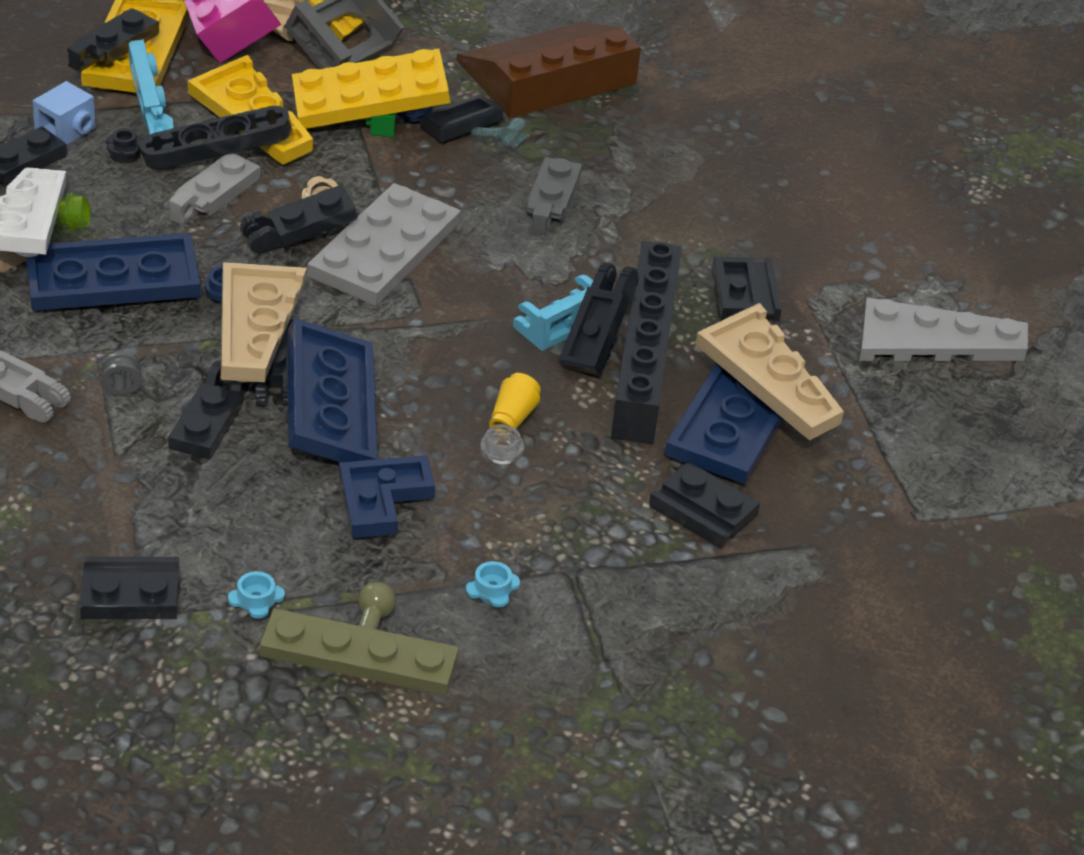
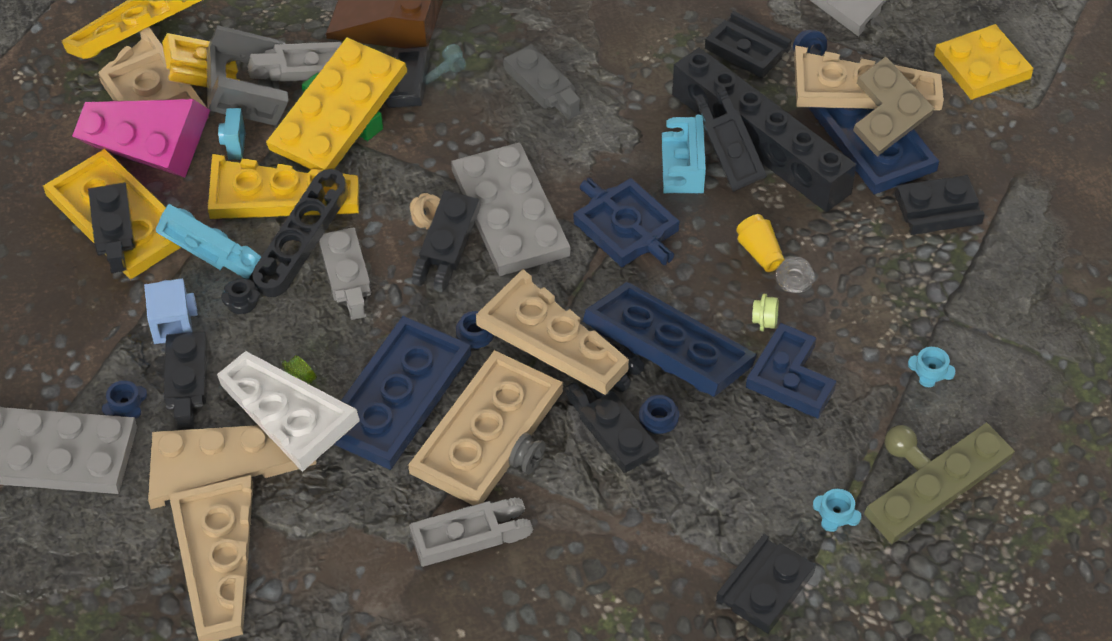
camera: 45 degrees left, 10 degrees up
none -> medium azure plate [218,108,246,160]
none -> light grey hinge [247,42,342,81]
none -> tan plate [409,350,563,506]
none -> dark blue plate [574,177,680,267]
none -> dark blue plate [639,395,679,434]
none -> yellowish green plate [752,294,779,332]
none -> dark blue plate [793,30,827,56]
none -> dark tan plate [853,57,935,157]
none -> yellow plate [934,24,1034,100]

